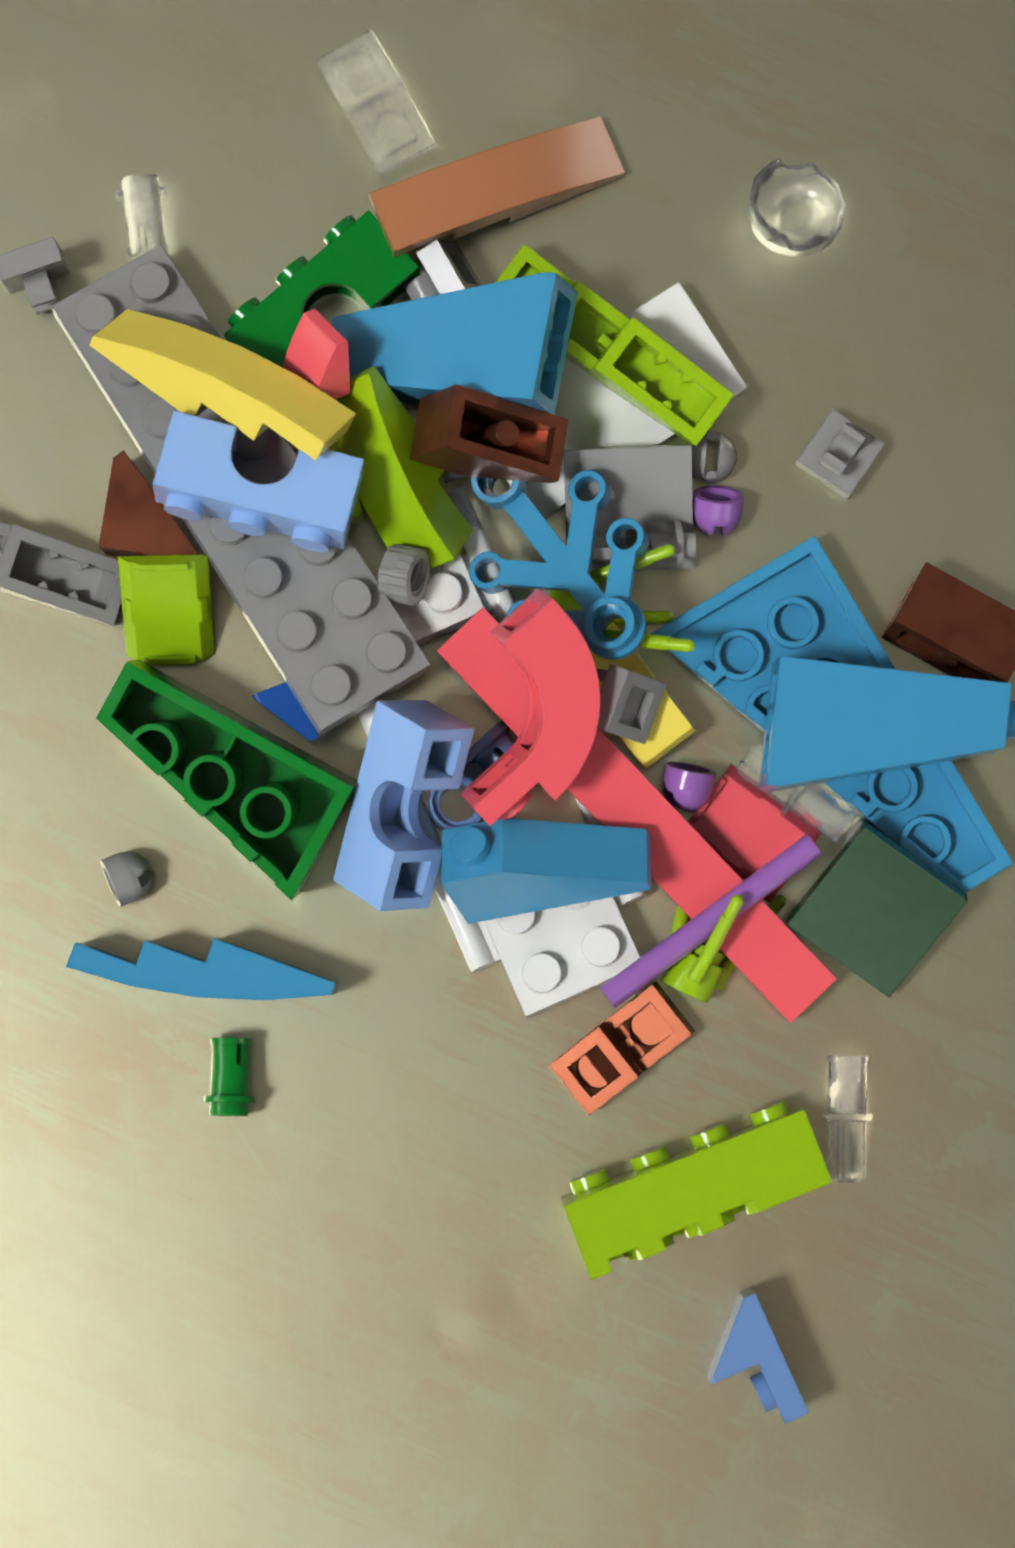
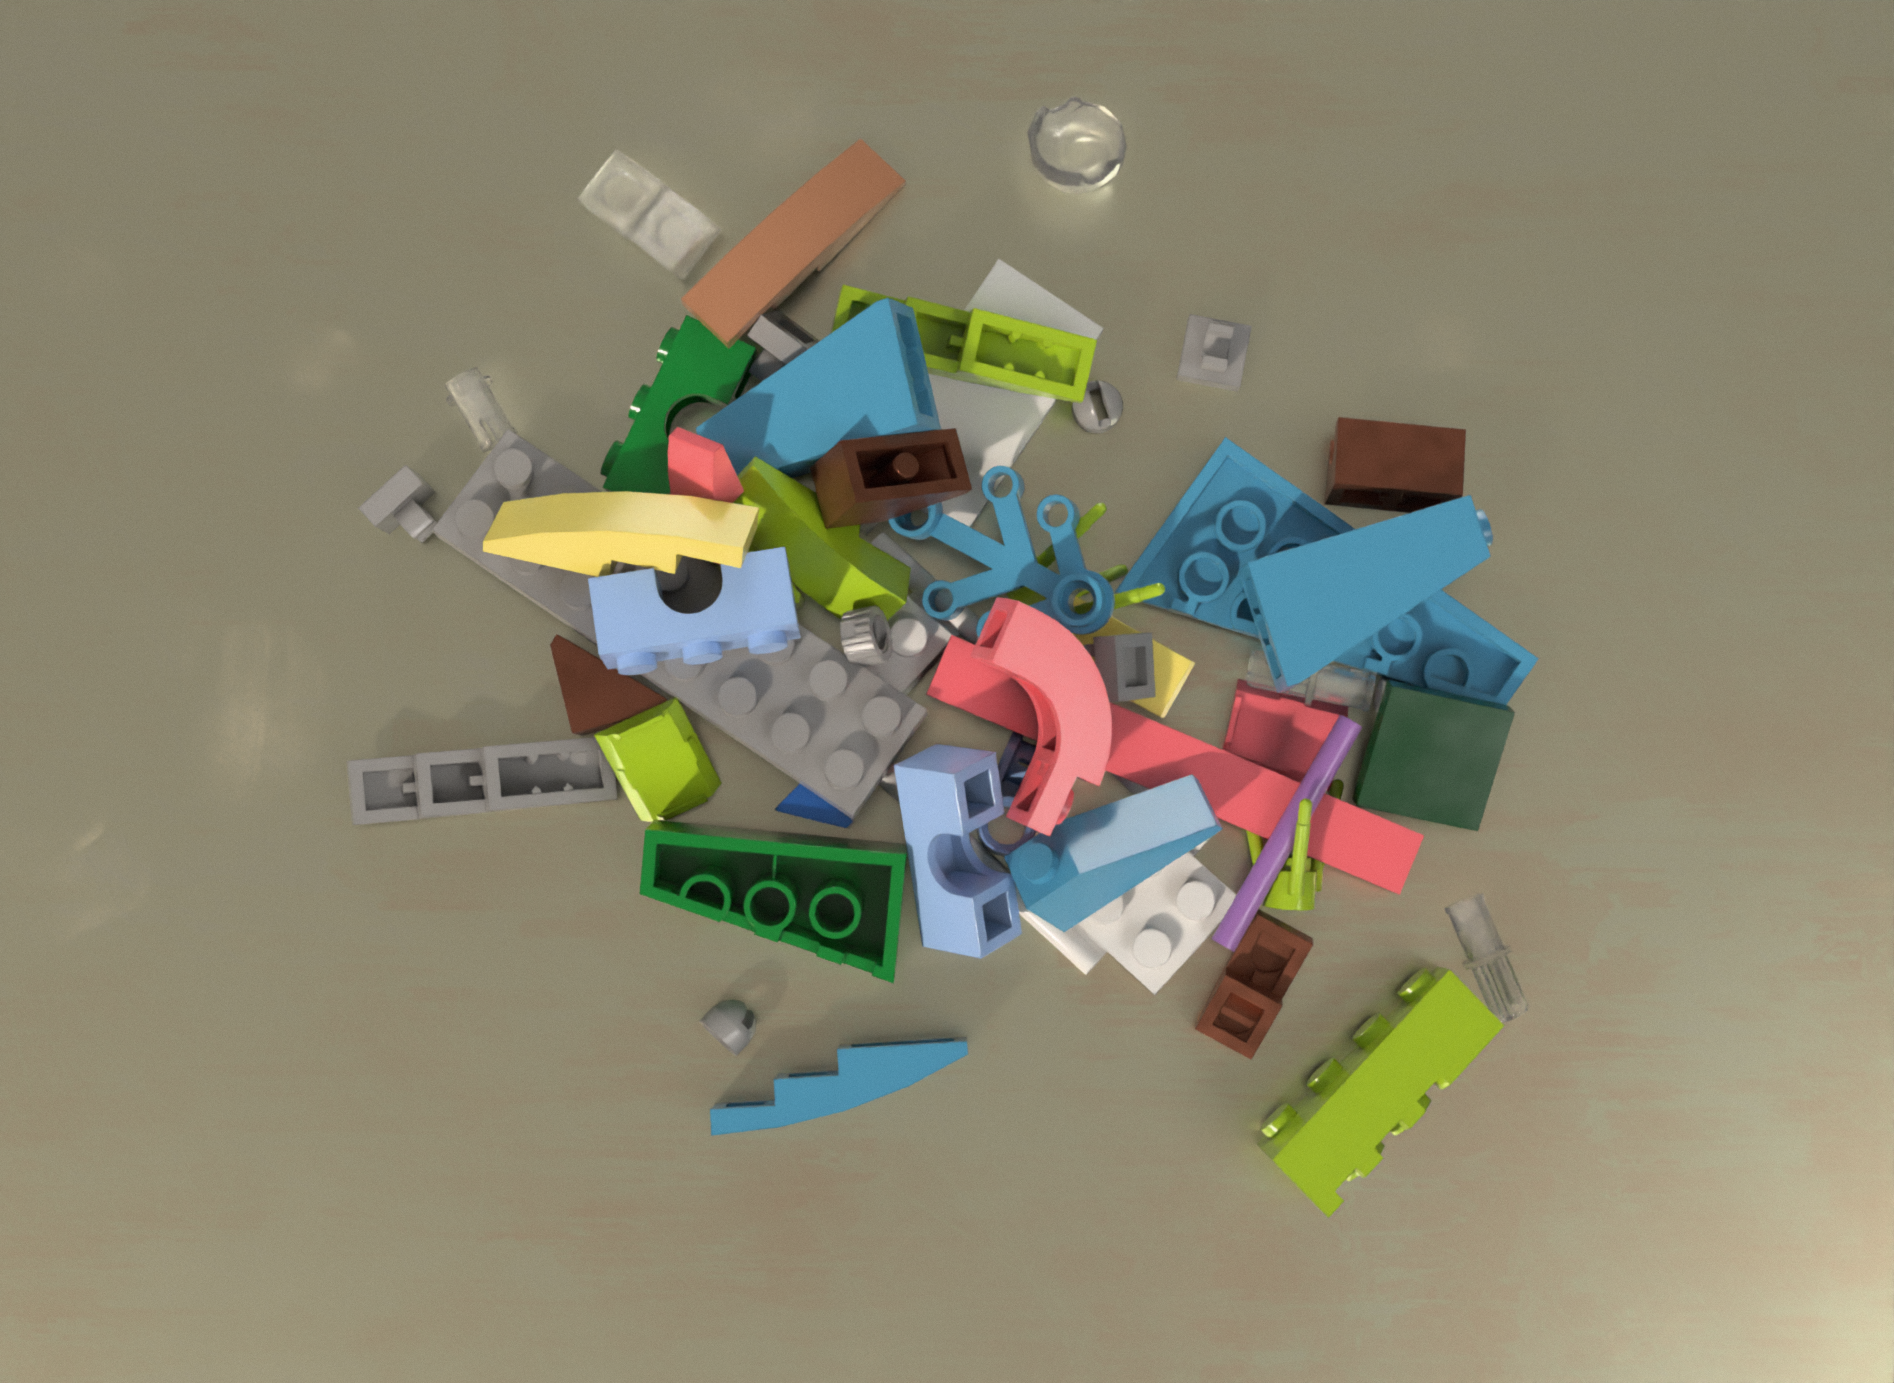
camera: 20 degrees left, 0 degrees up
green pin [204,1037,255,1117] -> none
light grey hinge [564,444,696,571] -> none
medium lavender hinge [663,762,716,812] -> none
medium lavender hinge [693,485,744,536] -> none
medium blue slope [707,1287,809,1424] -> none

